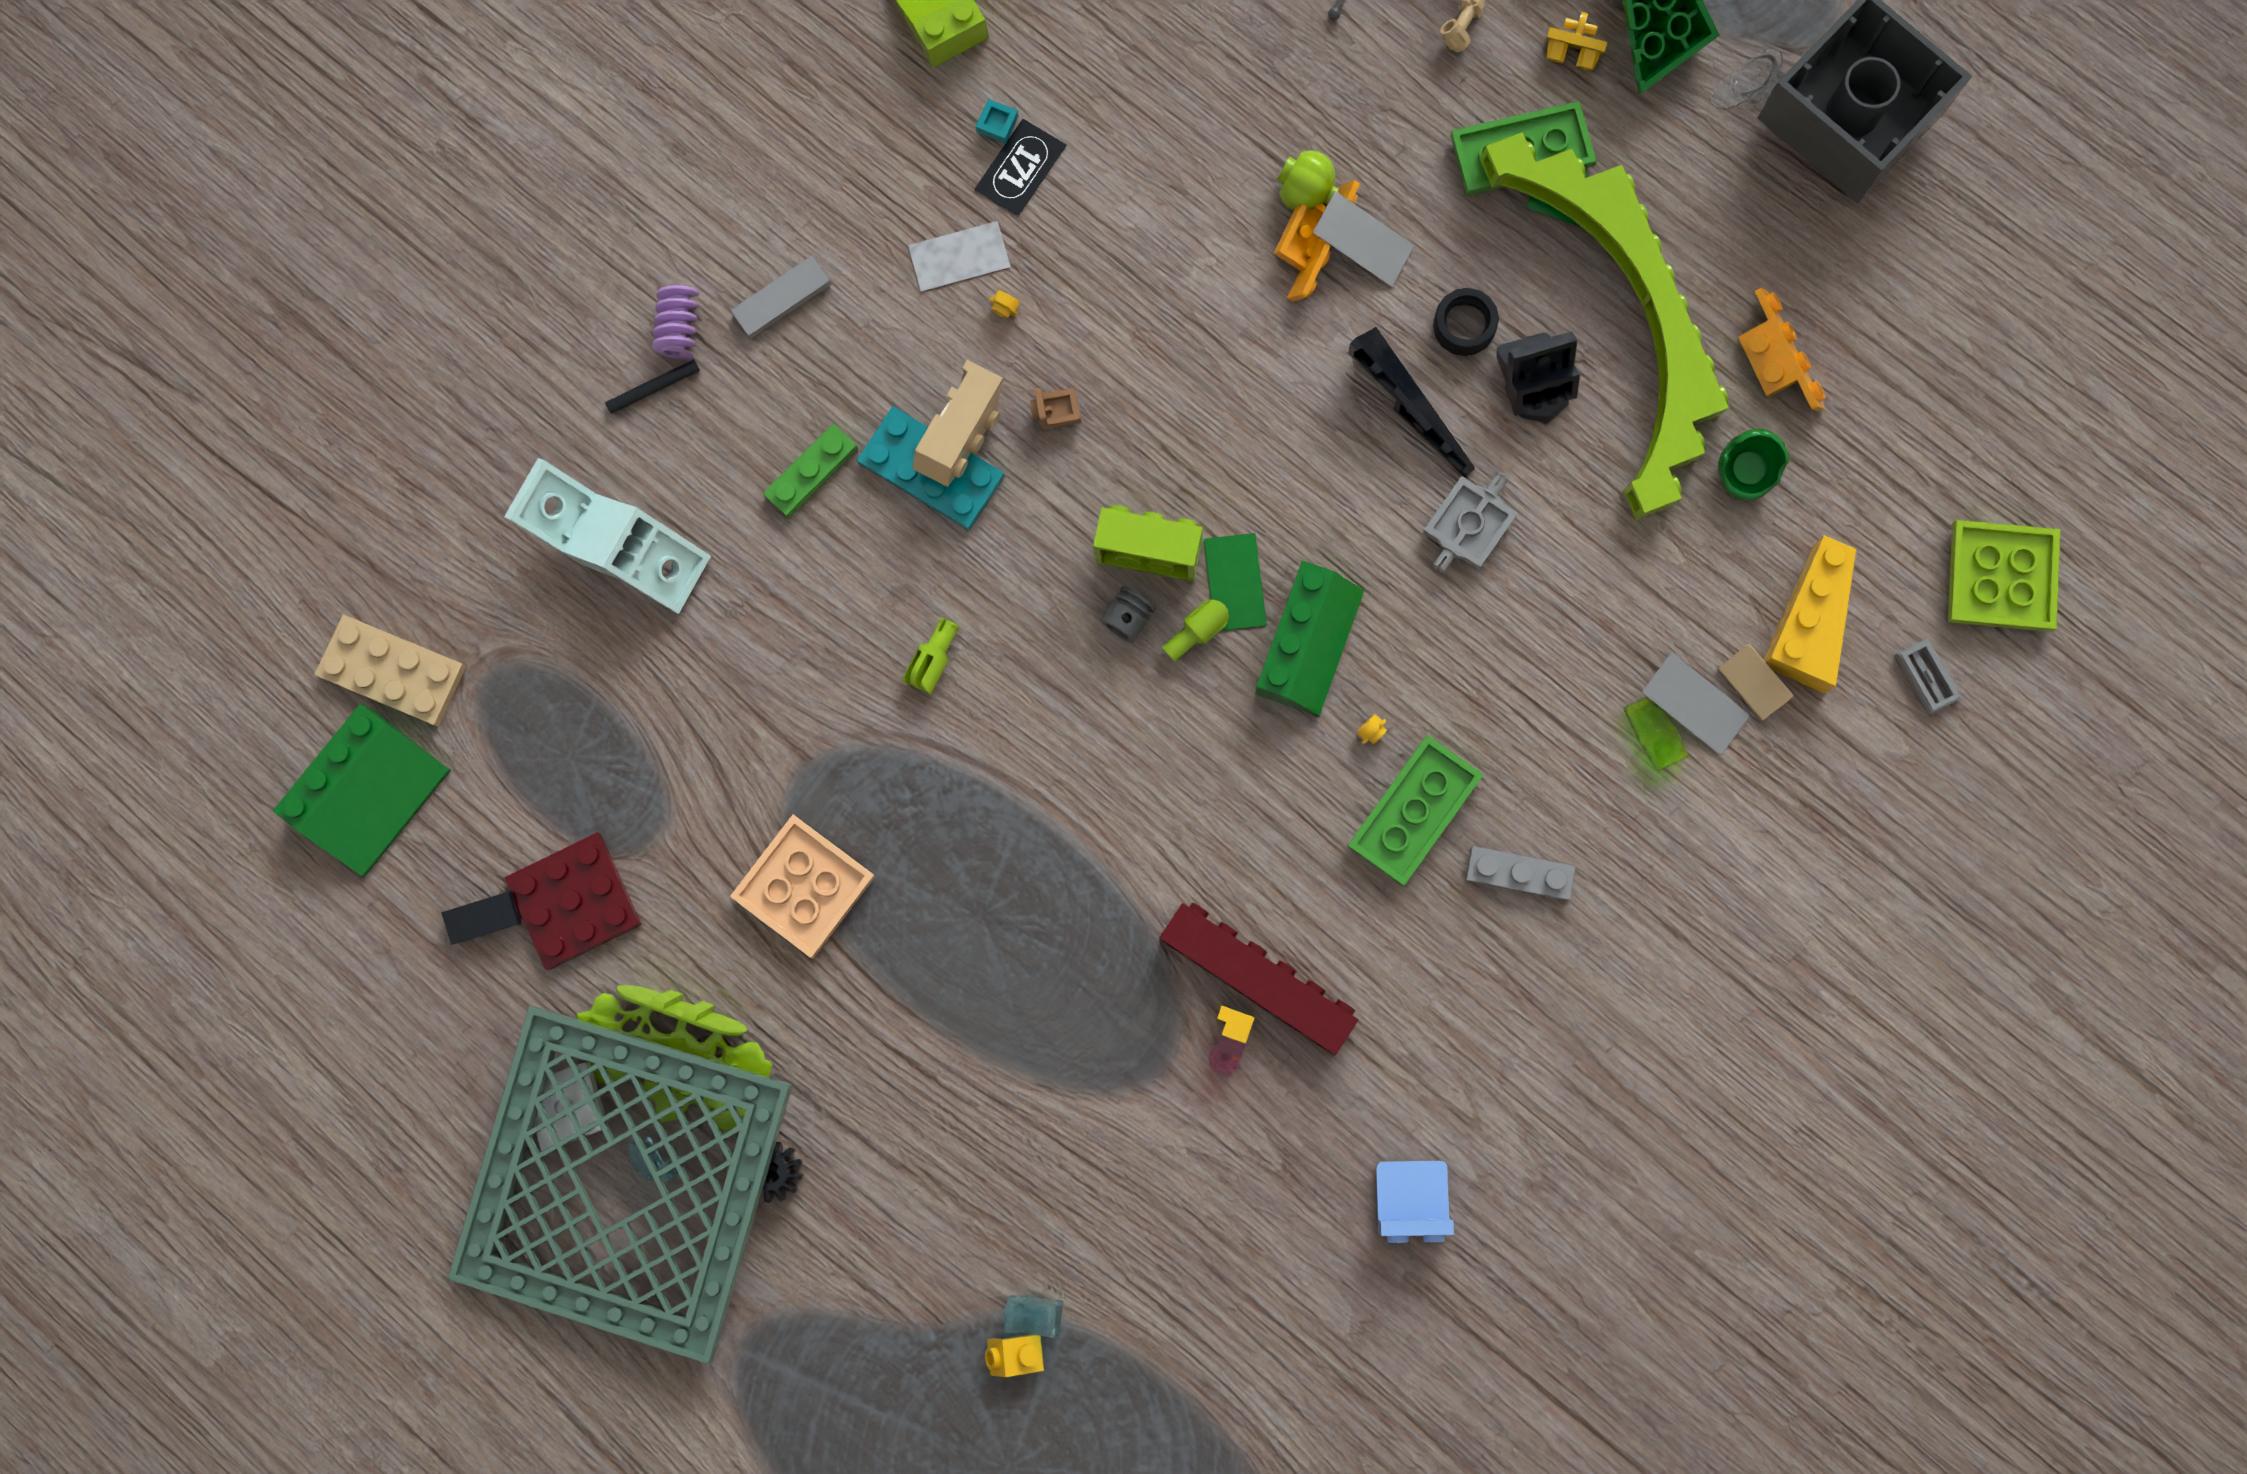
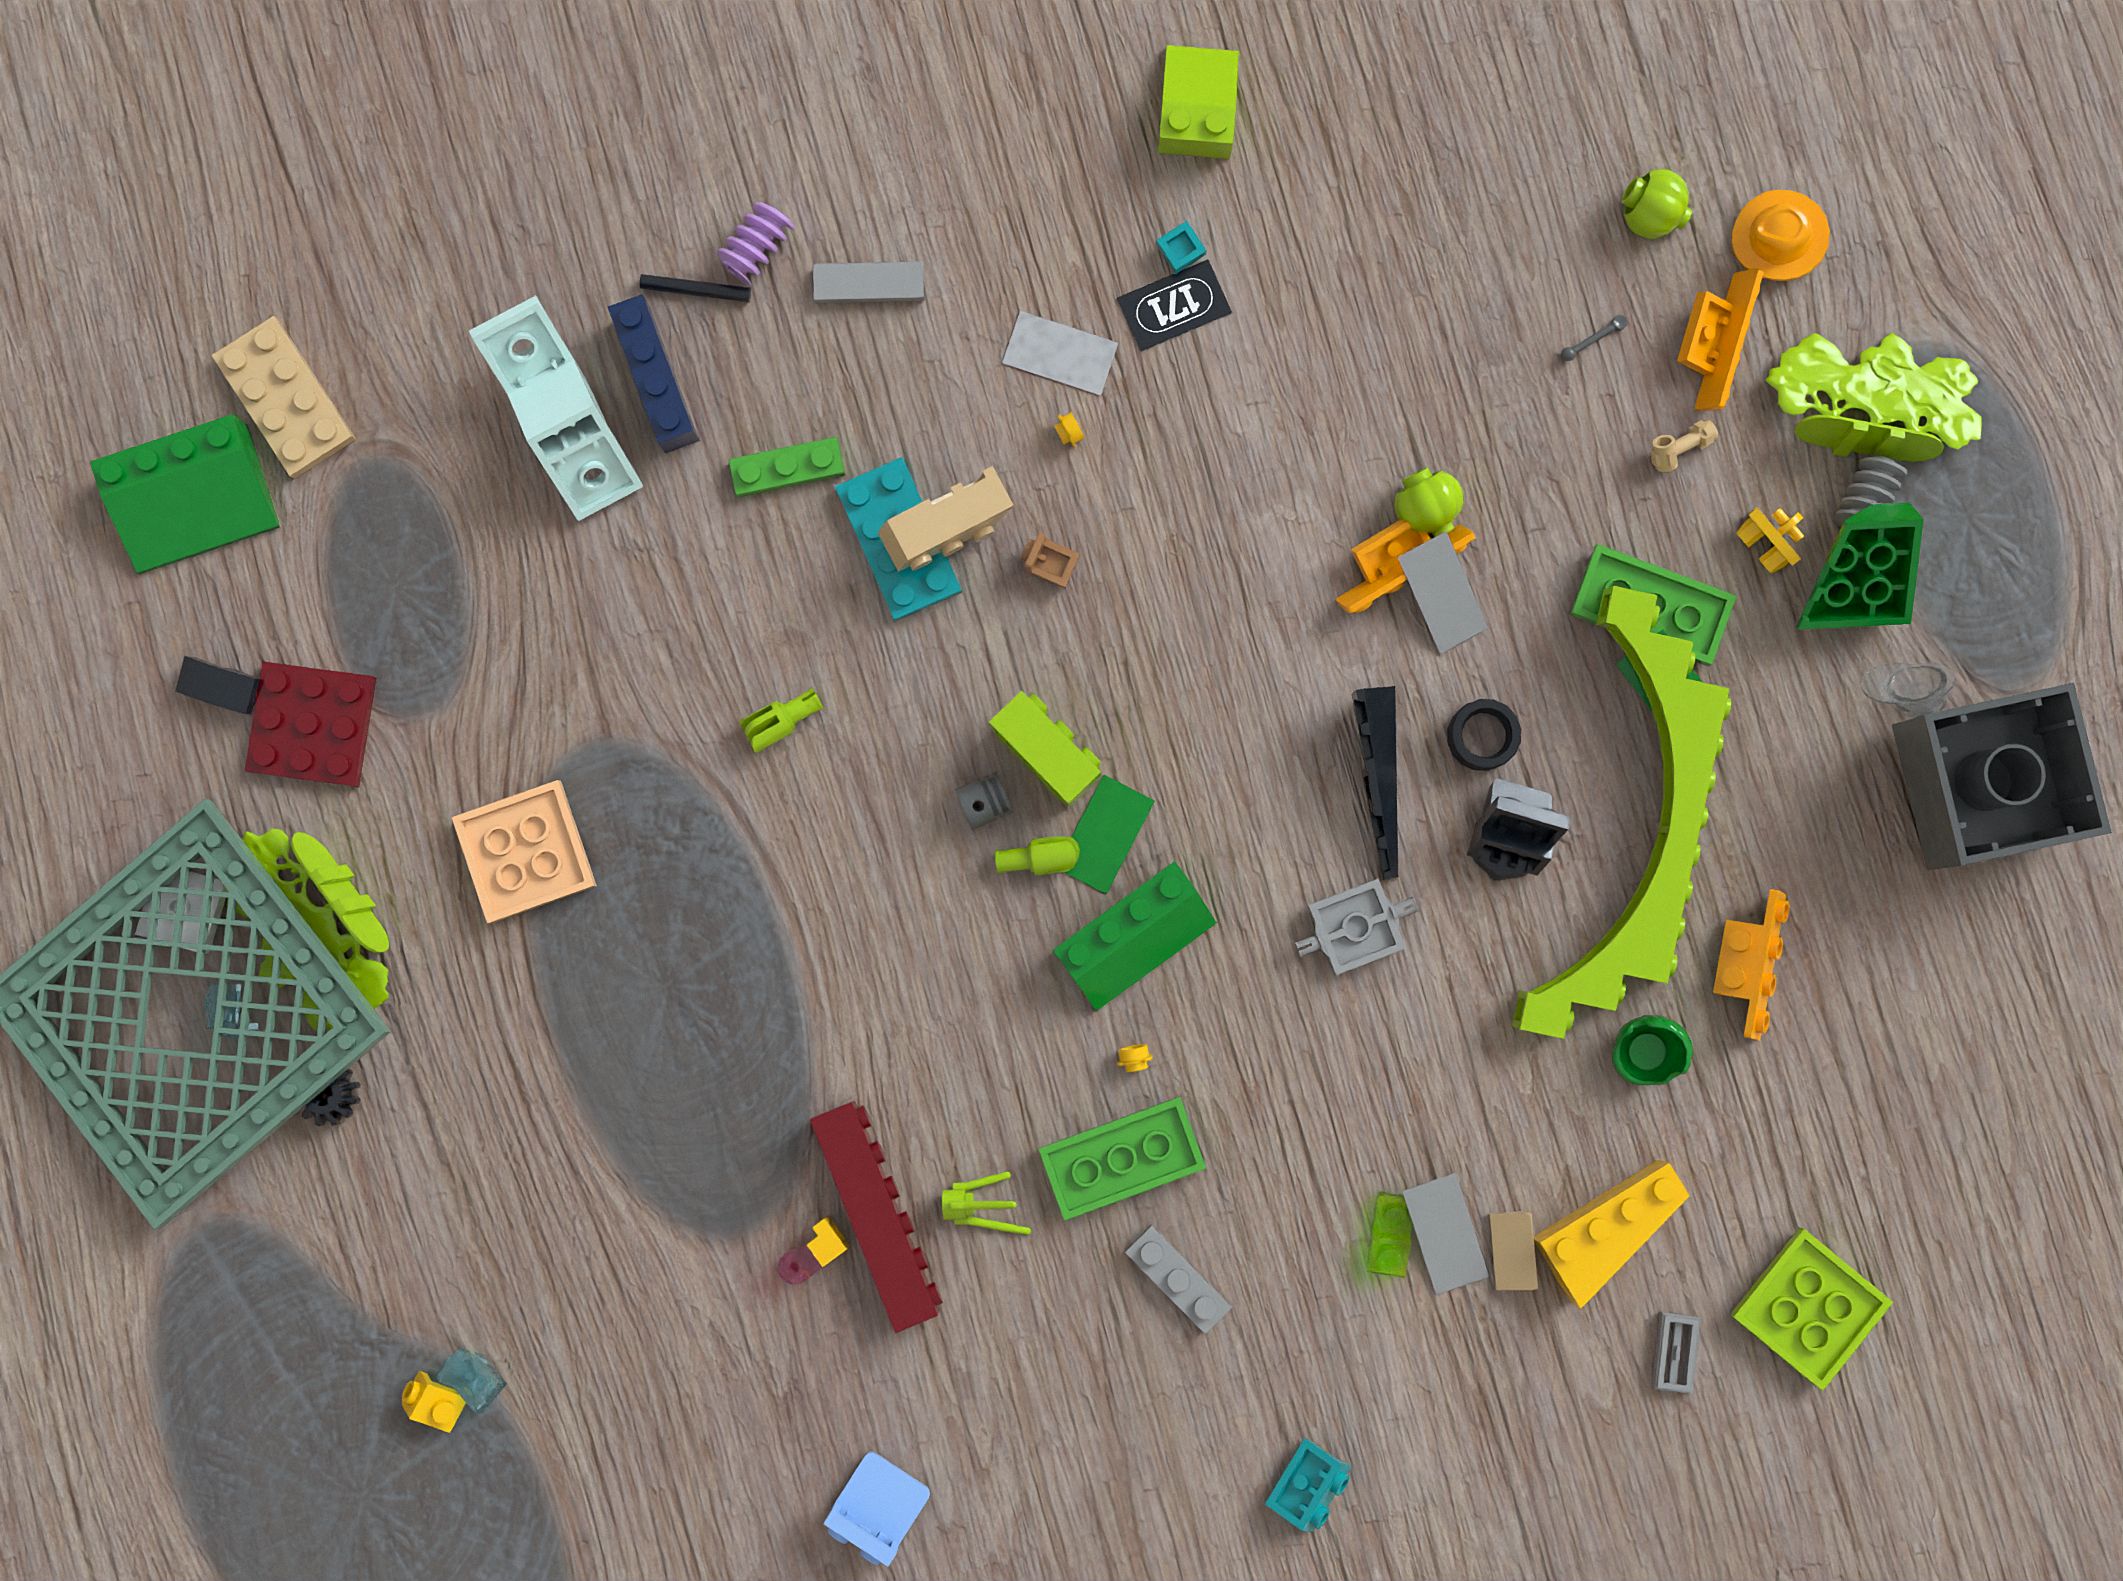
camera: 20 degrees right, 5 degrees up
none -> dark blue brick [608,294,700,453]
none -> lime plant [942,1171,1031,1235]
none -> teal bracket [1265,1438,1351,1532]

